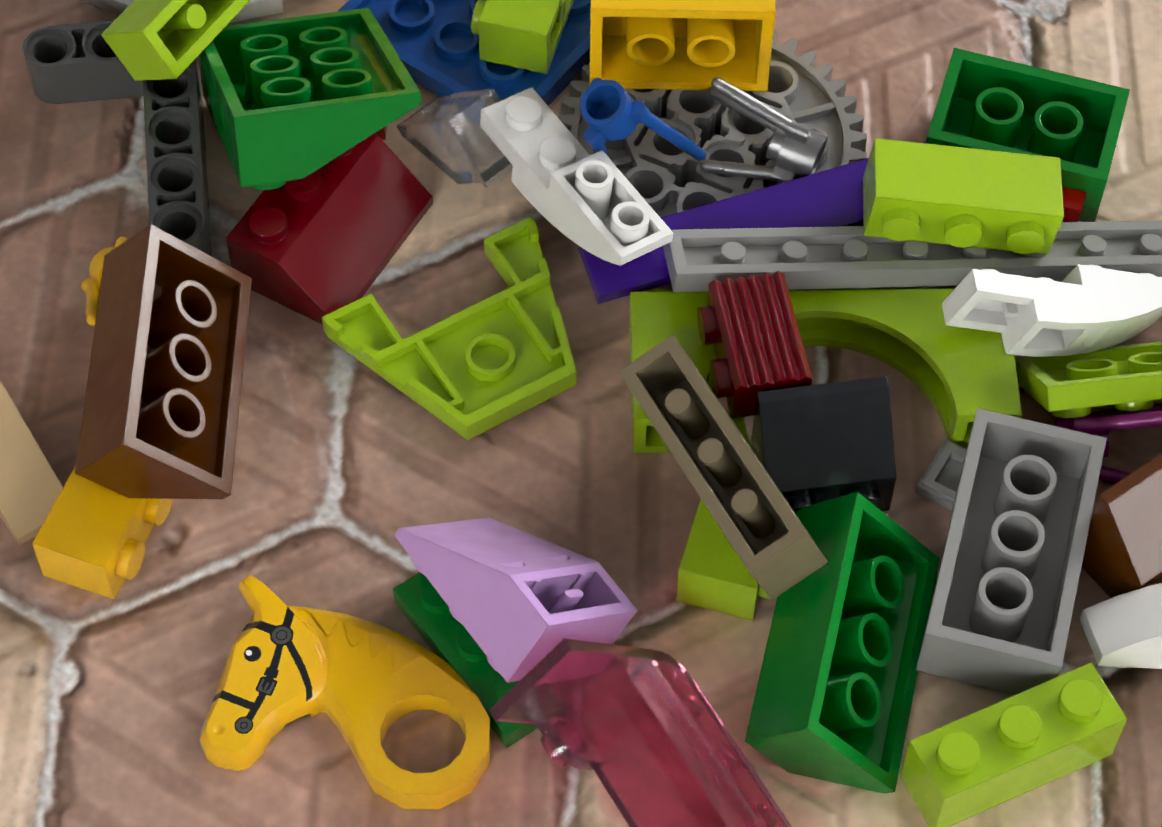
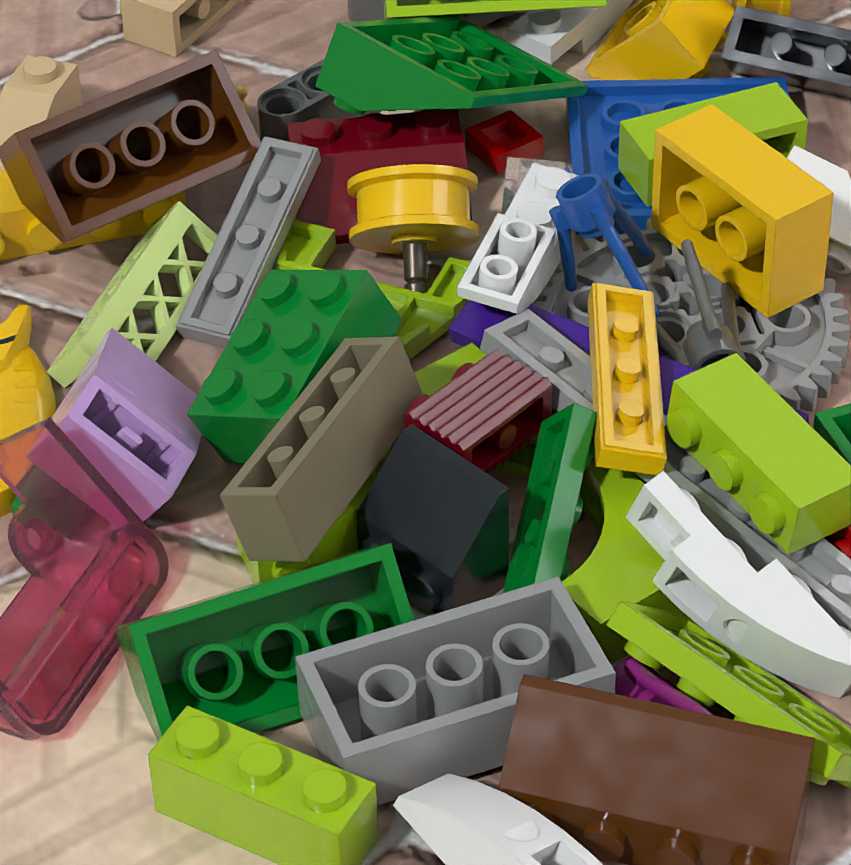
camera: 55 degrees right, 15 degrees down
none -> yellowish green fence [47,201,218,388]
none -> light grey tile [176,136,321,348]
none -> green brick [187,270,402,464]
none -> yellow wheel [347,164,480,293]
none -> green plate [503,402,597,593]
none -> yellow tile [587,283,667,475]

